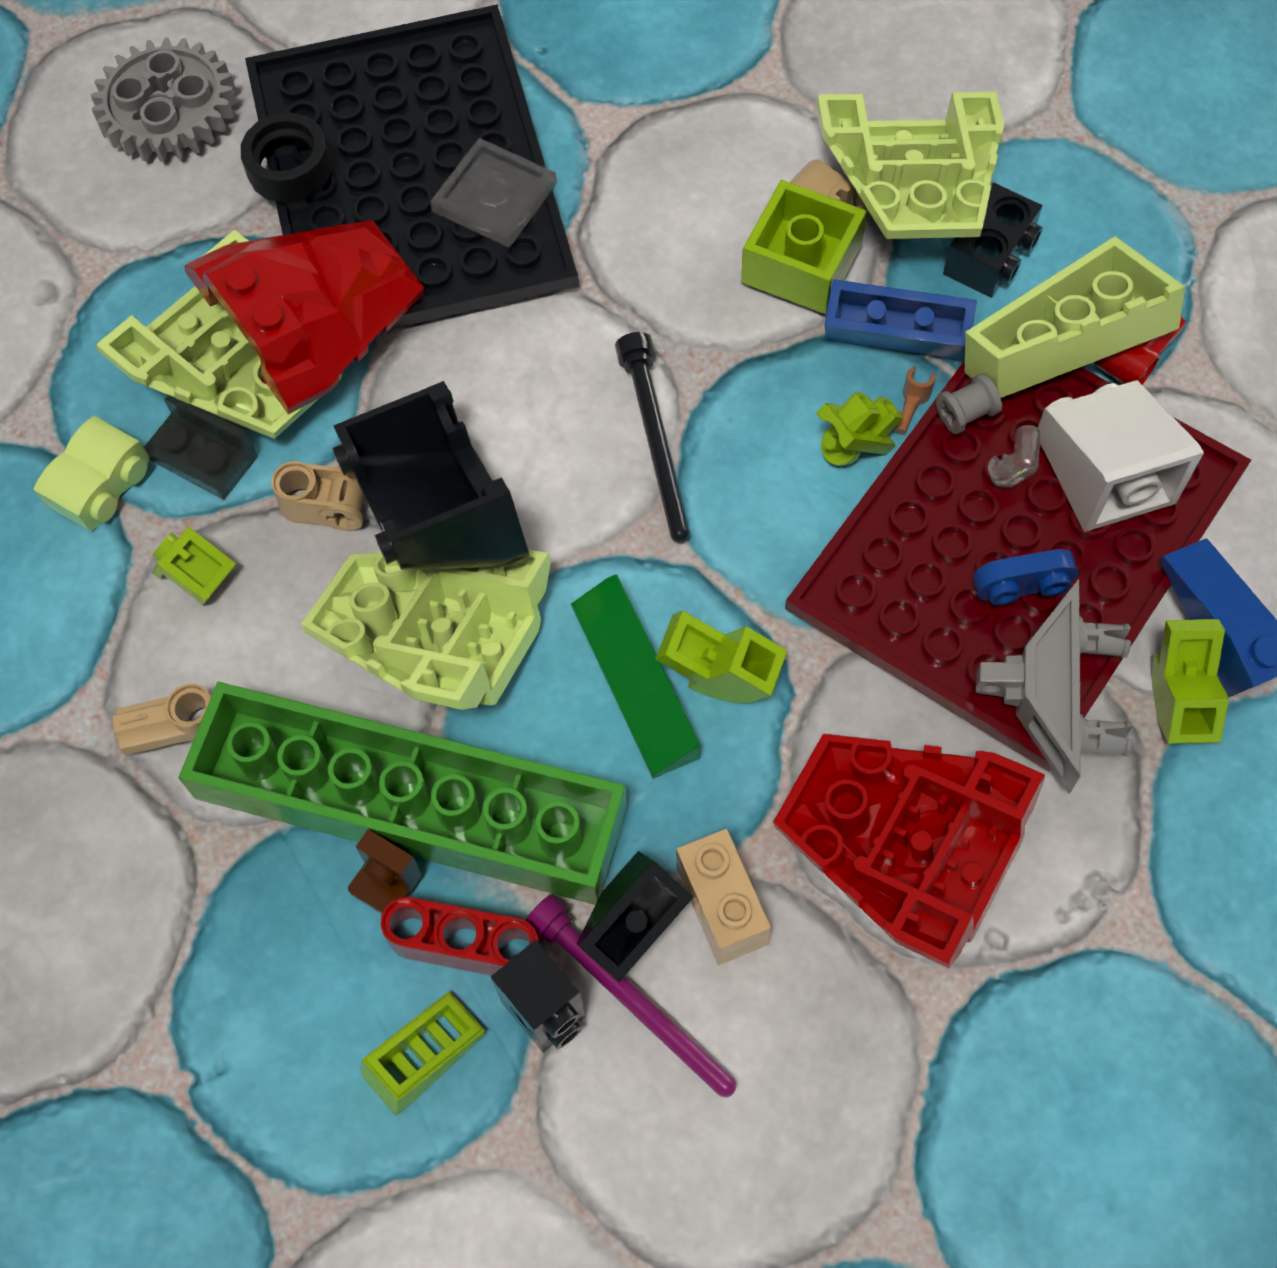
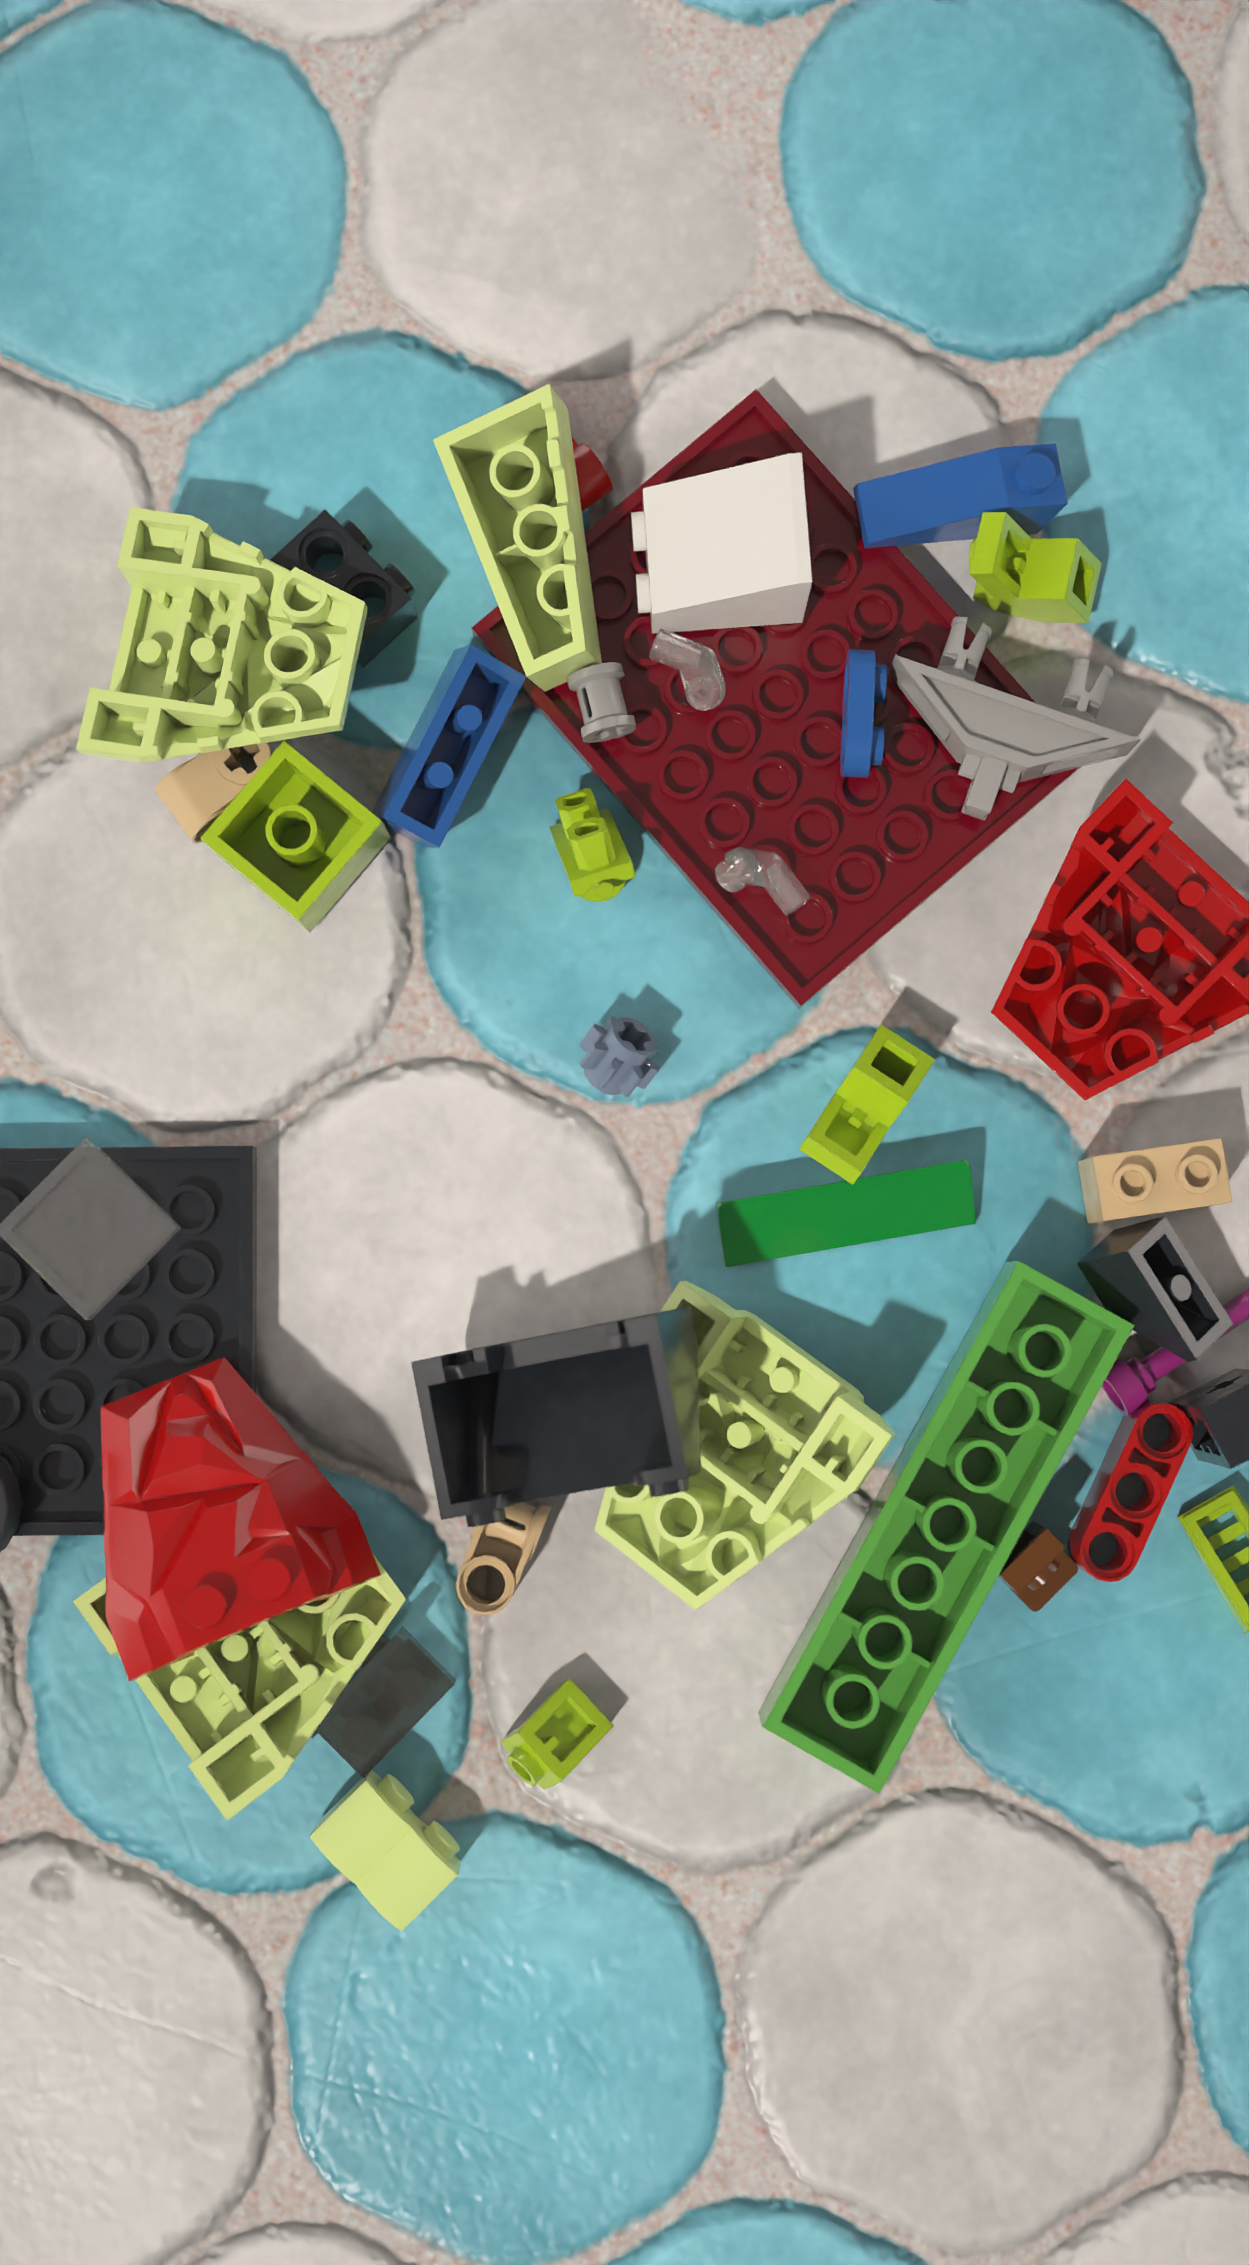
camera: 75 degrees left, 20 degrees up
tan piece [112,683,212,755] -> none
black piece [615,332,690,543] -> none
nougat hand [894,367,935,435] -> none
none -> sand blue gear [579,1016,660,1097]
none -> clear arm [715,847,811,916]

